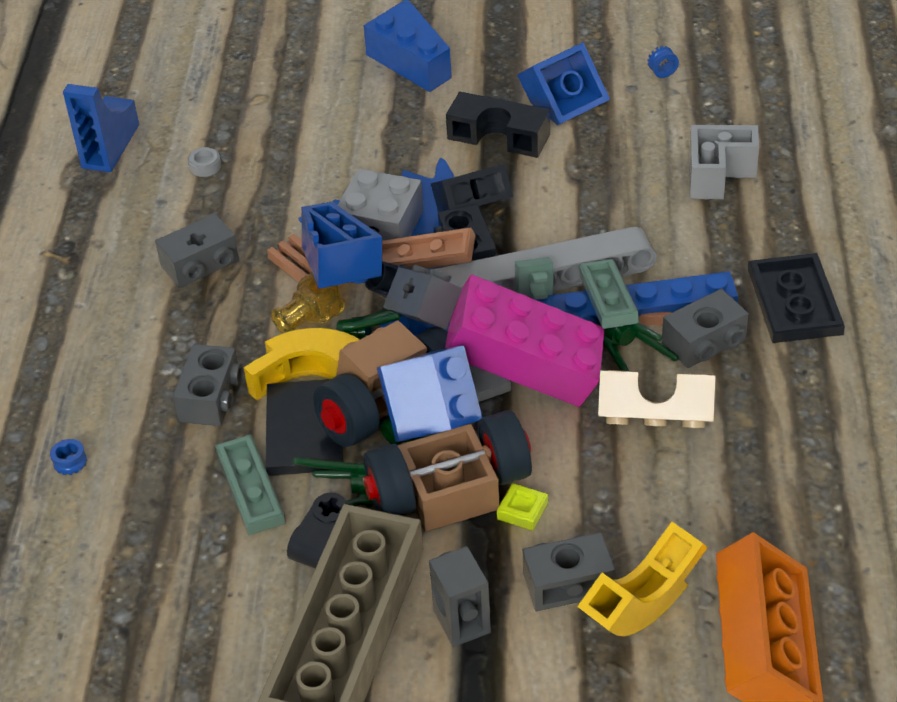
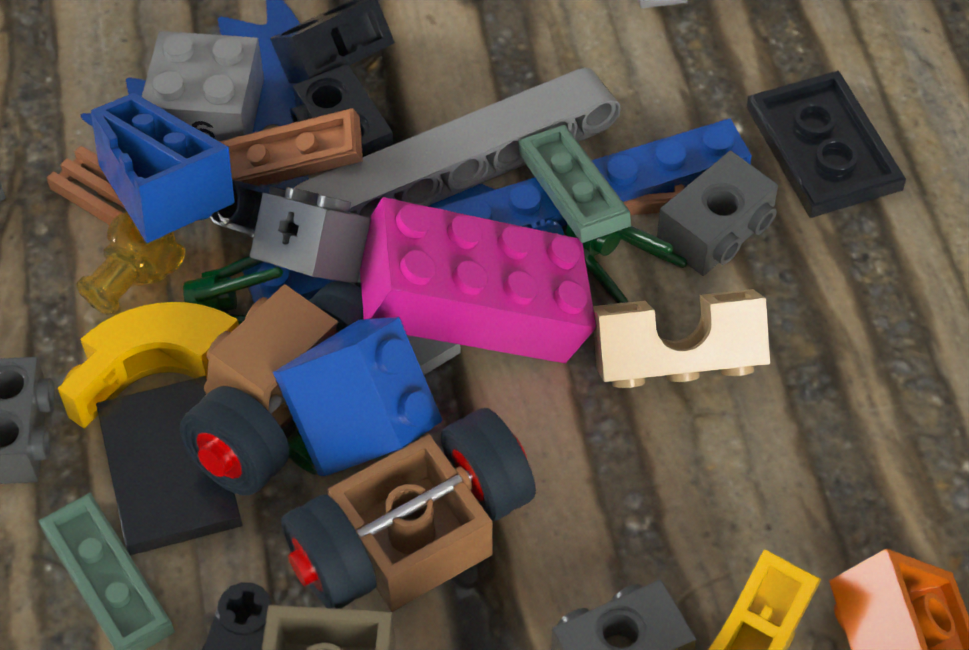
camera: 15 degrees left, 10 degrees up
dark green plant [292,457,373,506] -> none
neon yellow tile [497,483,548,531] -> none
sand green tile [515,257,553,300] -> none

